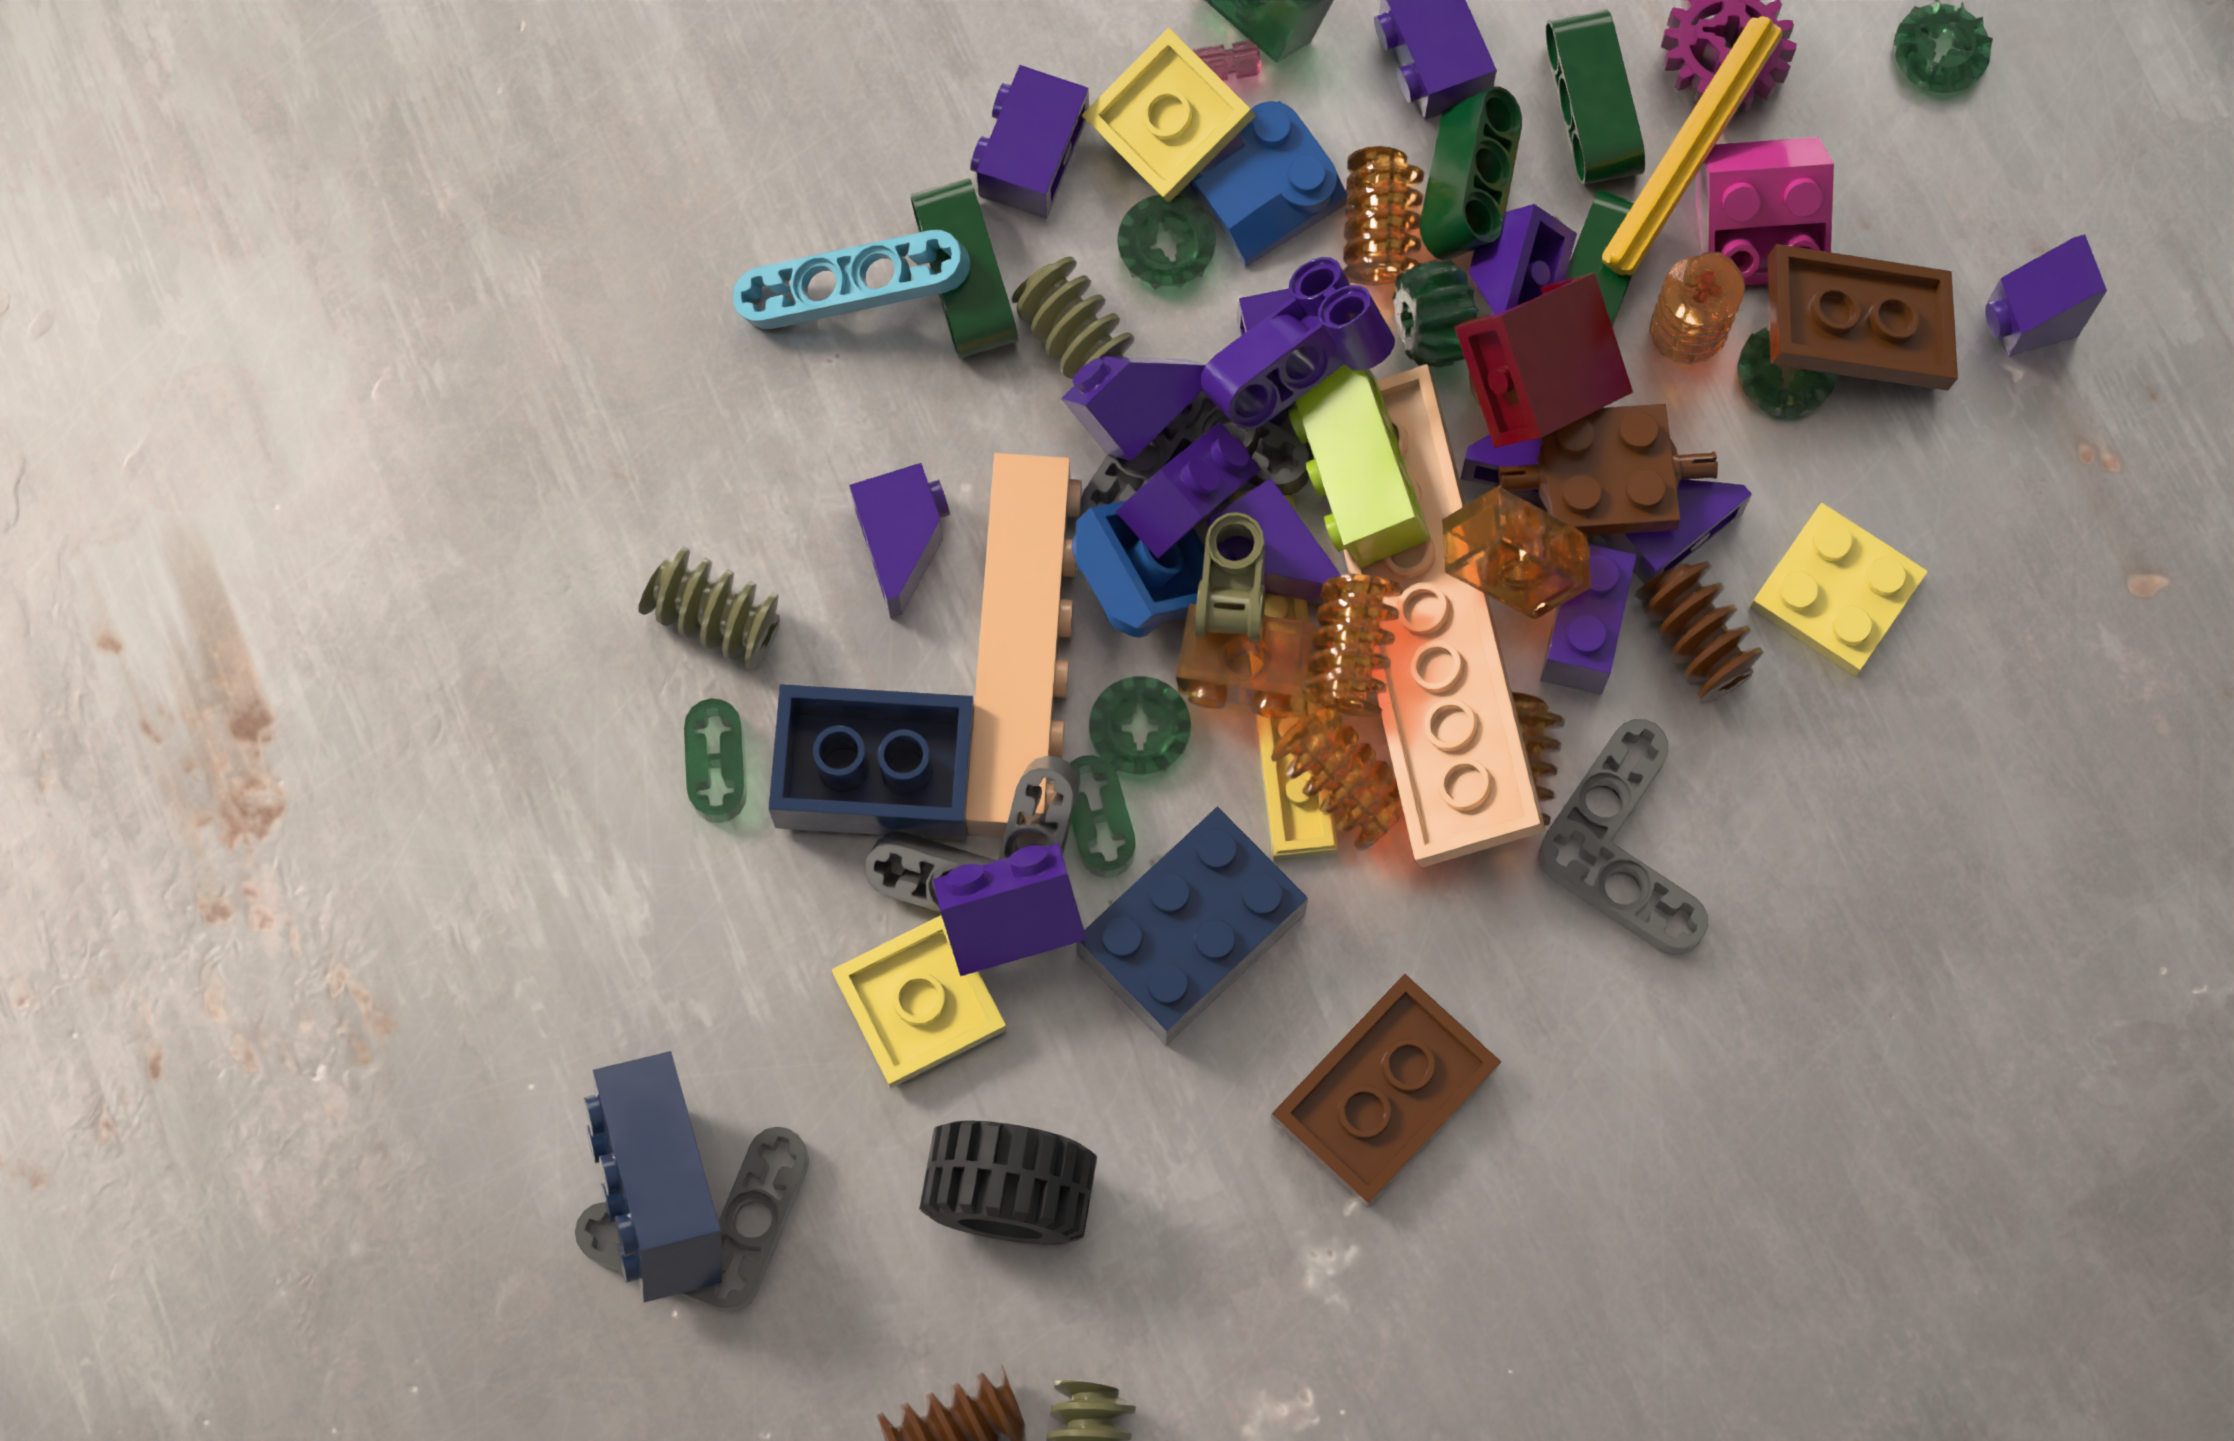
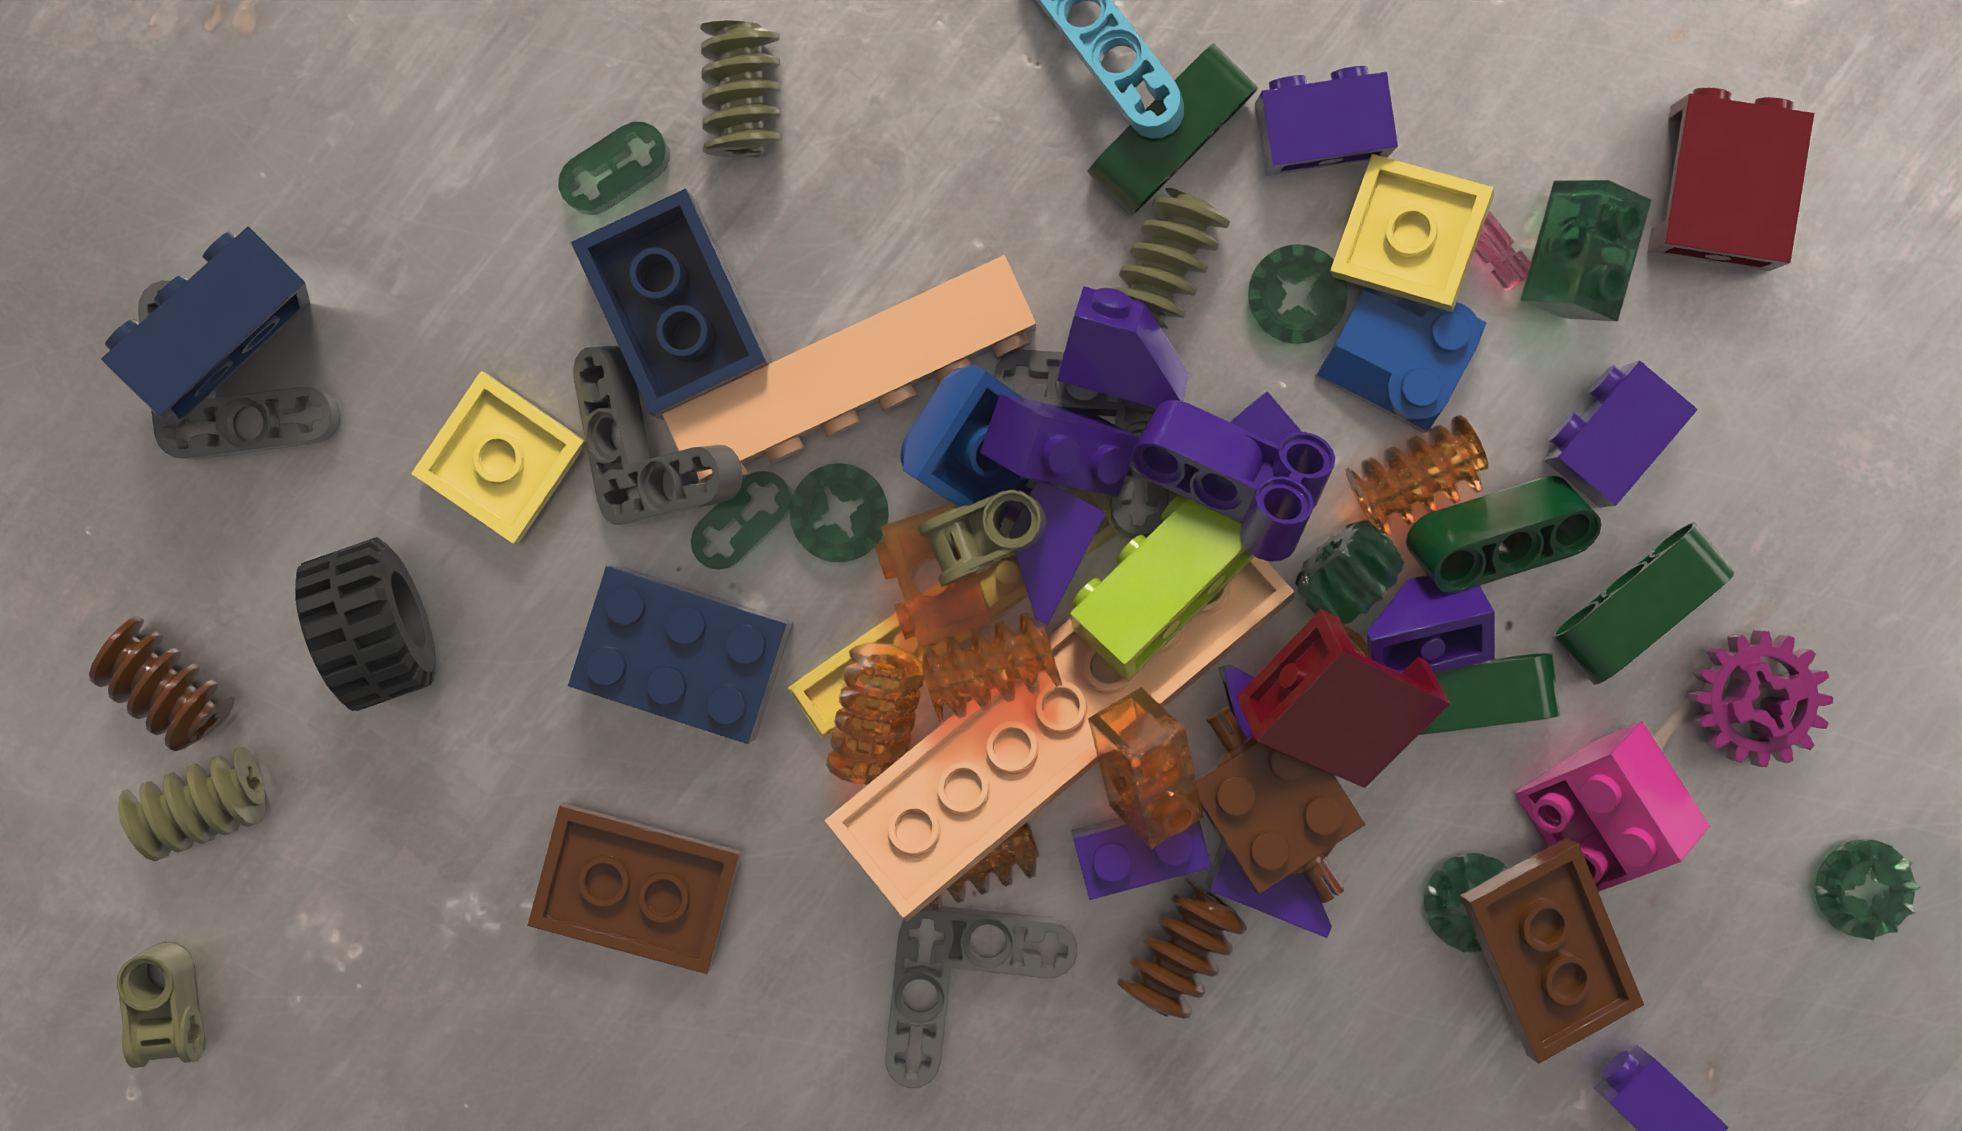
camera: 60 degrees right, 15 degrees up
dark purple slope [849,463,950,619] -> none
dark purple brick [933,843,1087,976] -> none
yellow axle [1602,16,1782,276] -> none
clear orange piece [1649,252,1745,364] -> none
light yellow plate [1750,502,1928,677] -> none

